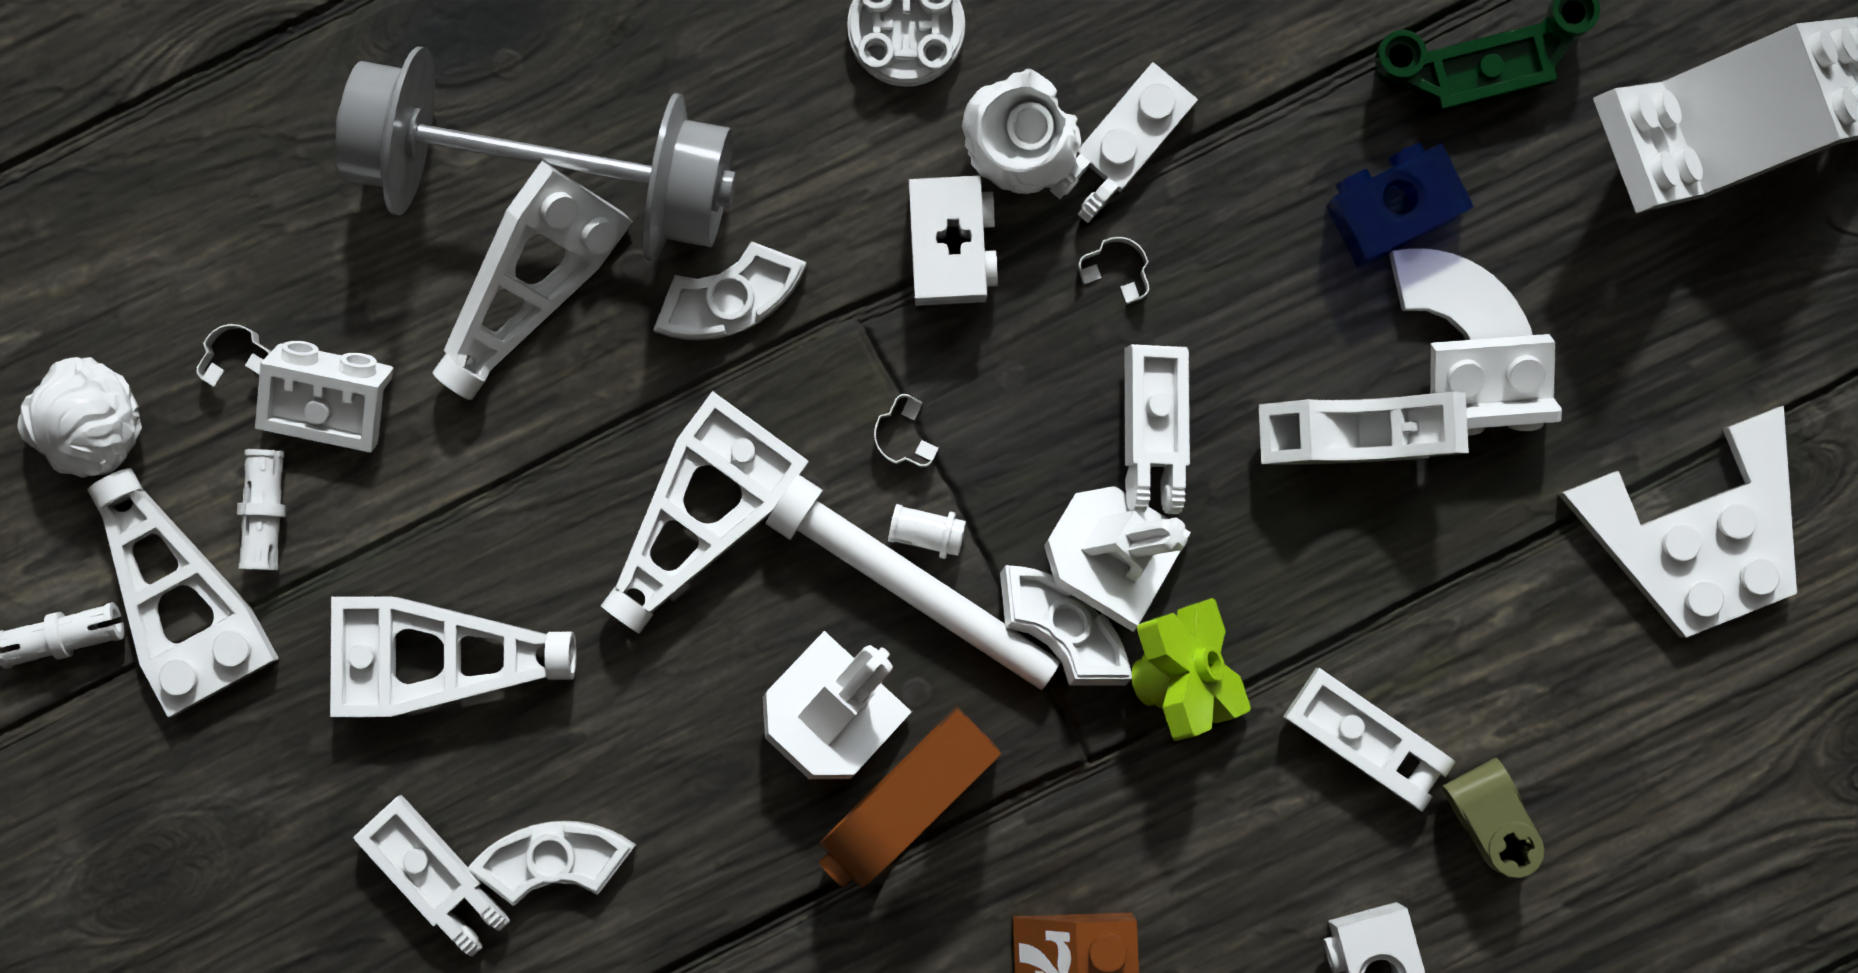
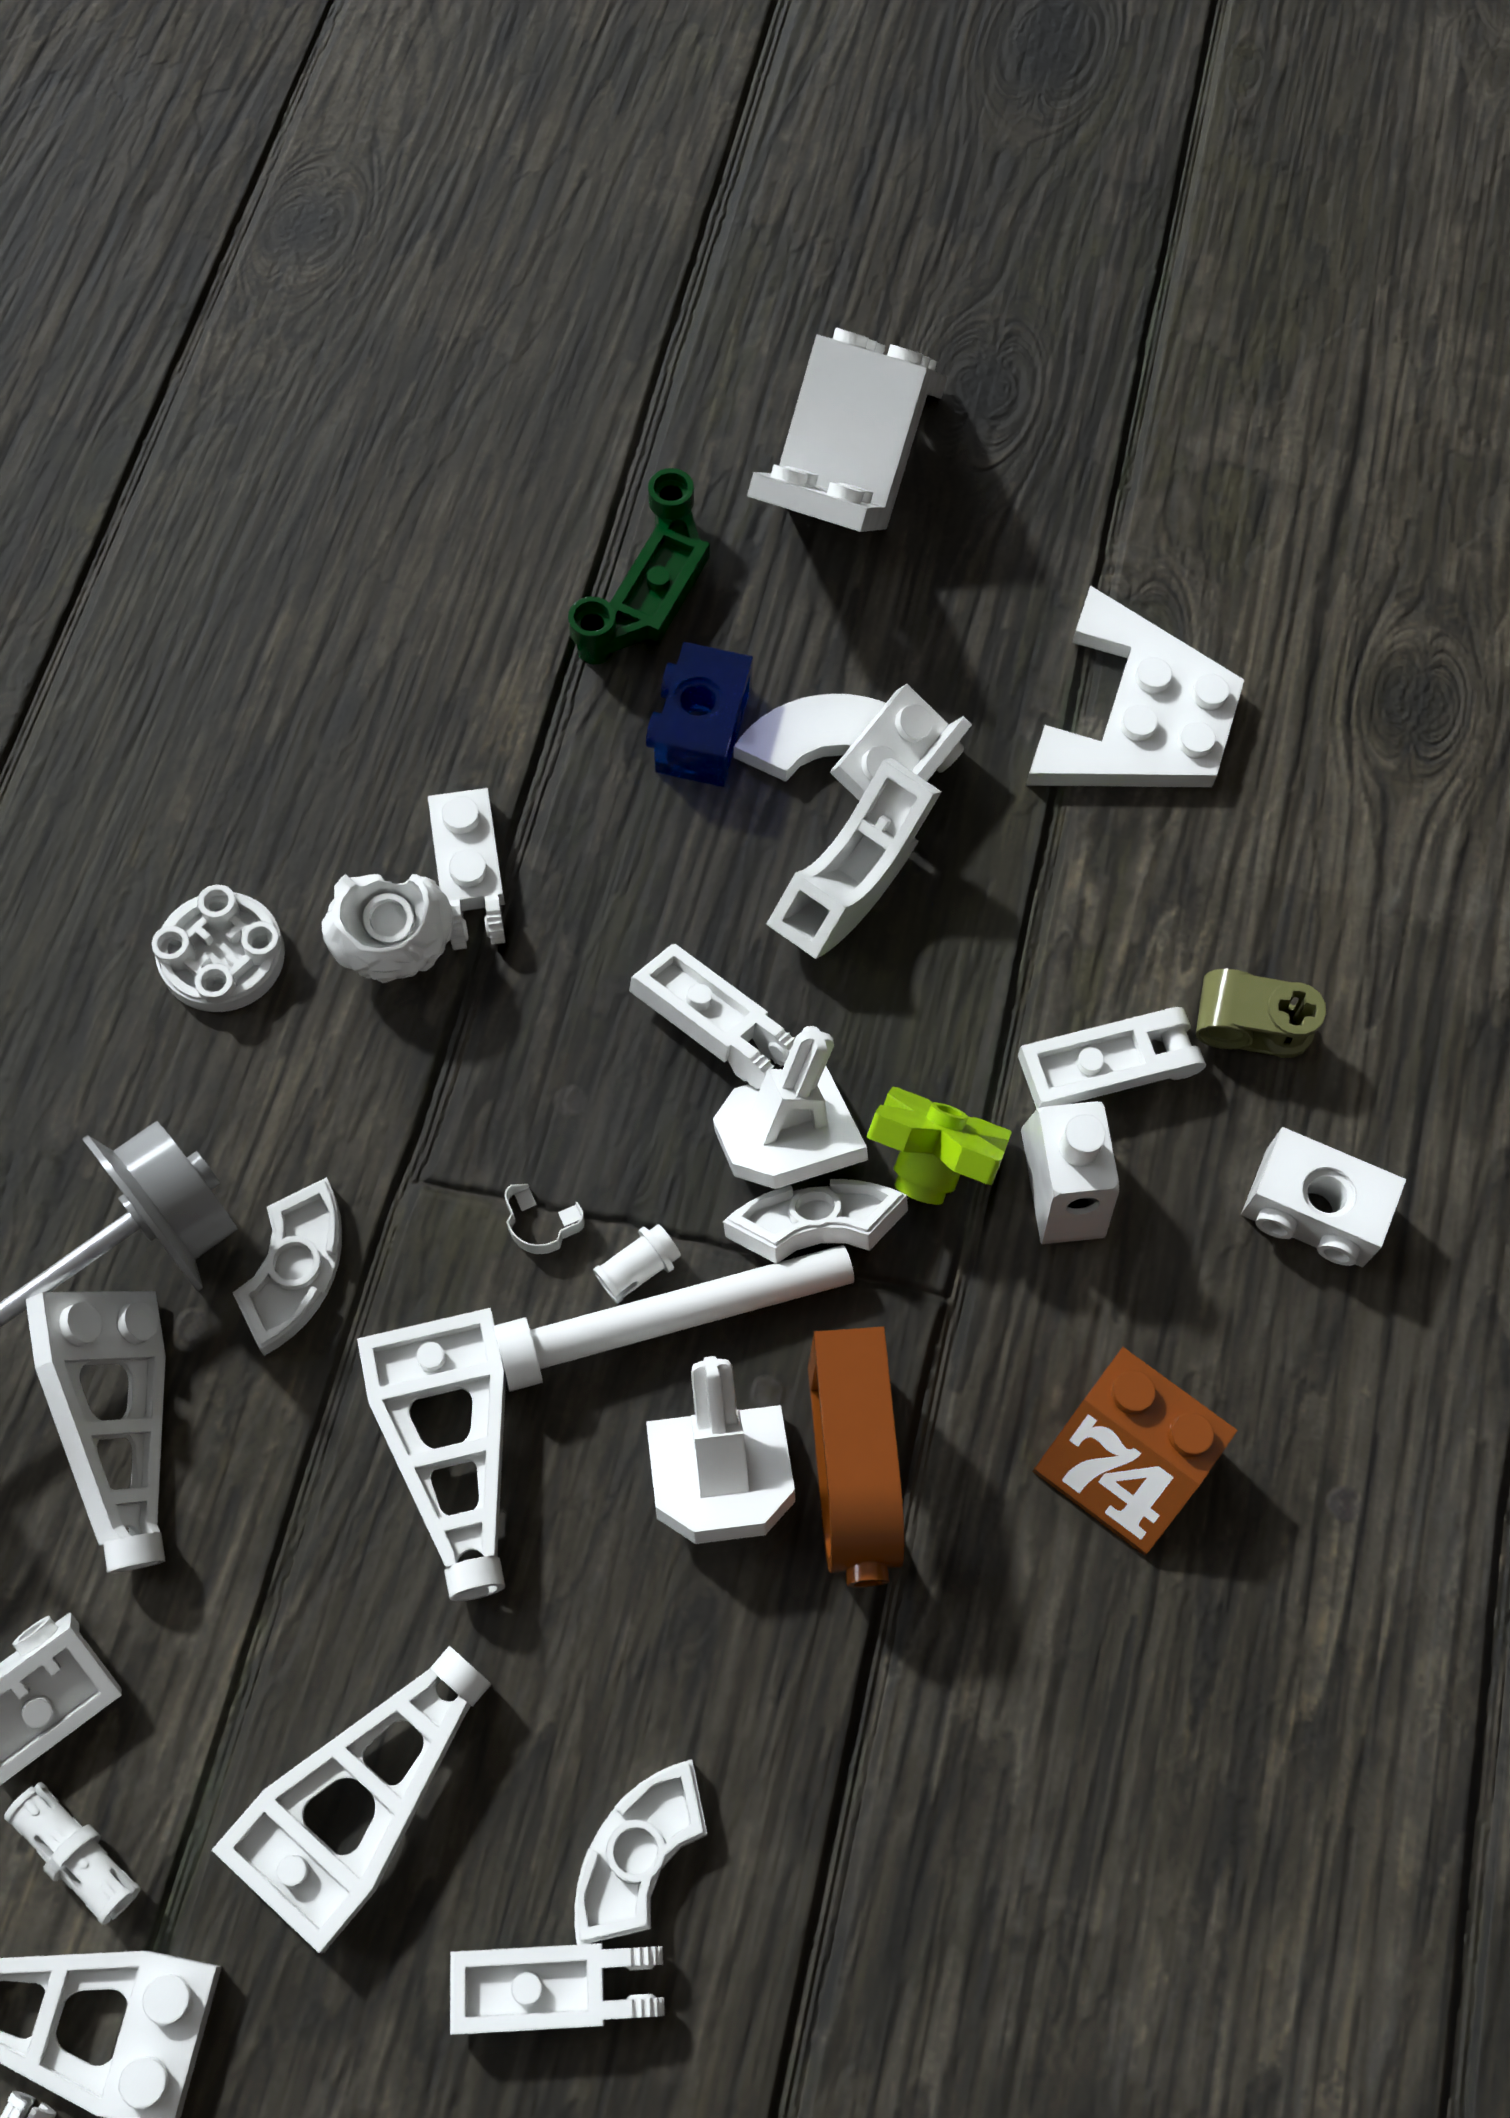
camera: 55 degrees left, 20 degrees down
white brick [909,175,998,306] -> none
white piece [1078,237,1149,305] -> none
none -> white torso [1021,1101,1119,1244]

